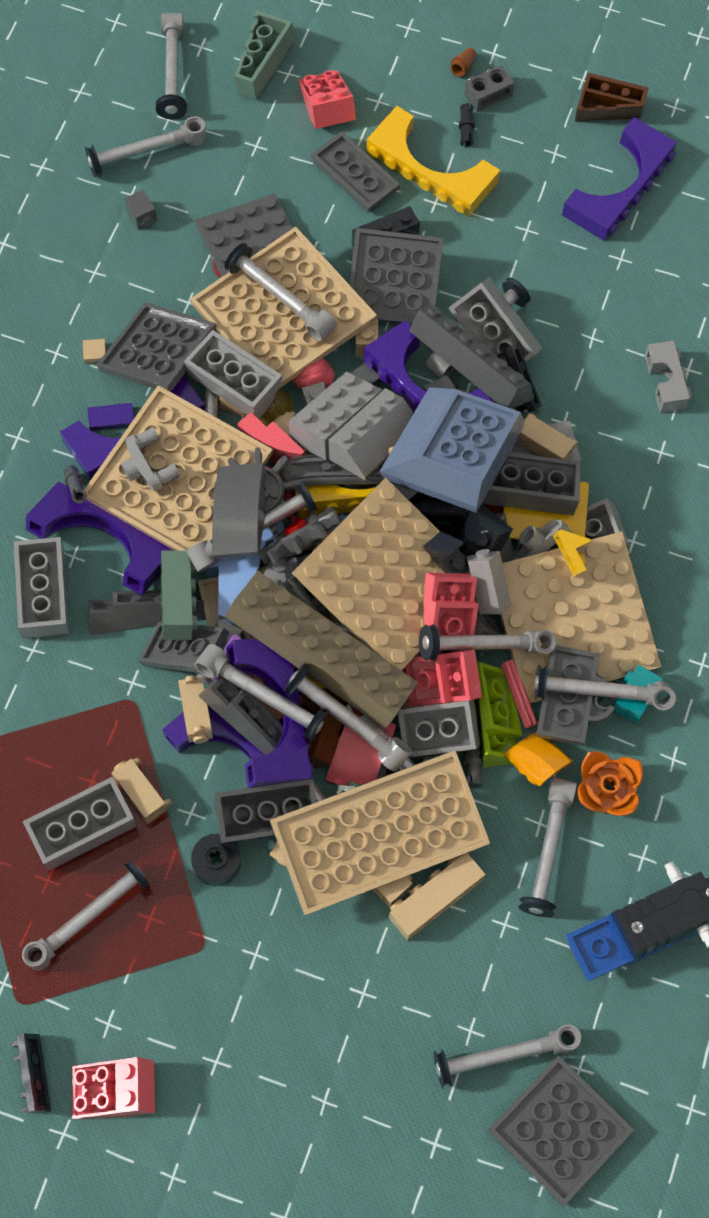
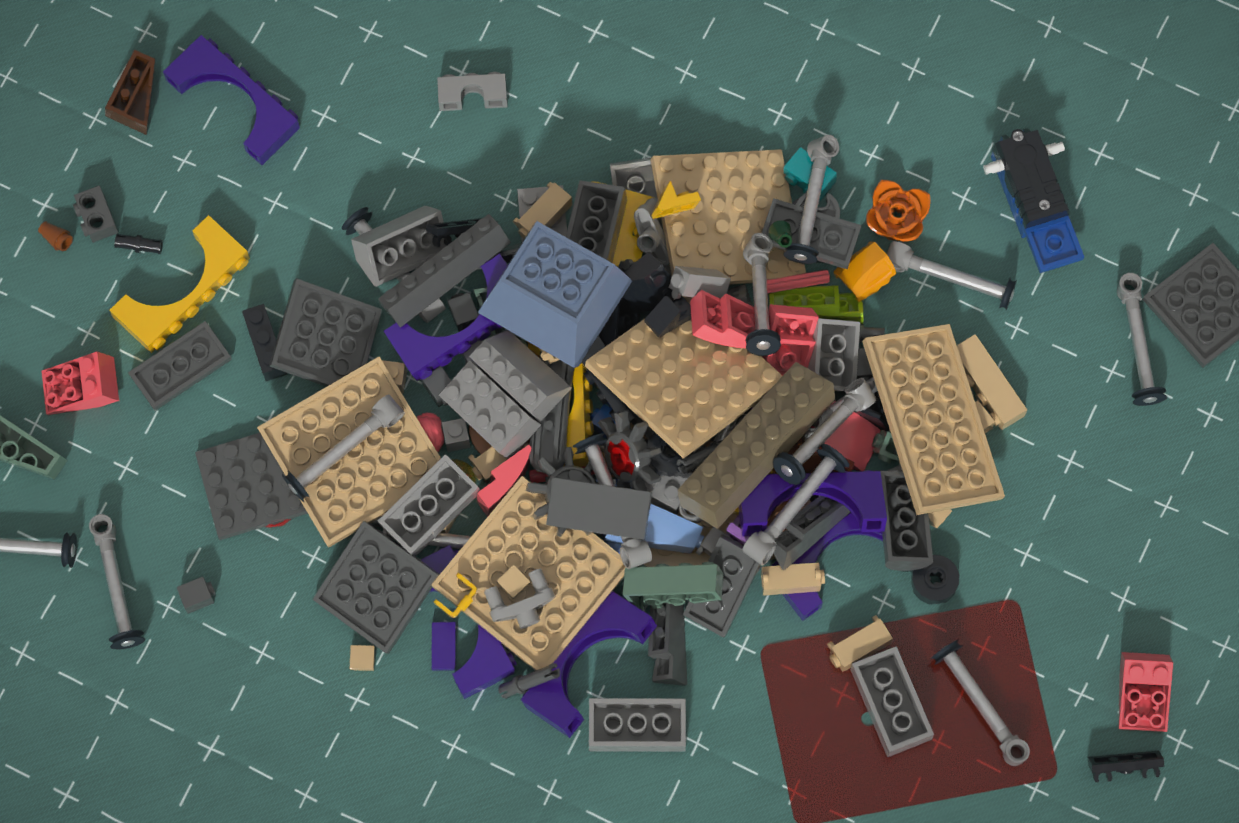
camera: 80 degrees left, 5 degrees up
none -> yellow piece [434,573,477,618]
none -> tan tile [497,565,530,599]
none -> dark green cone [769,220,792,248]

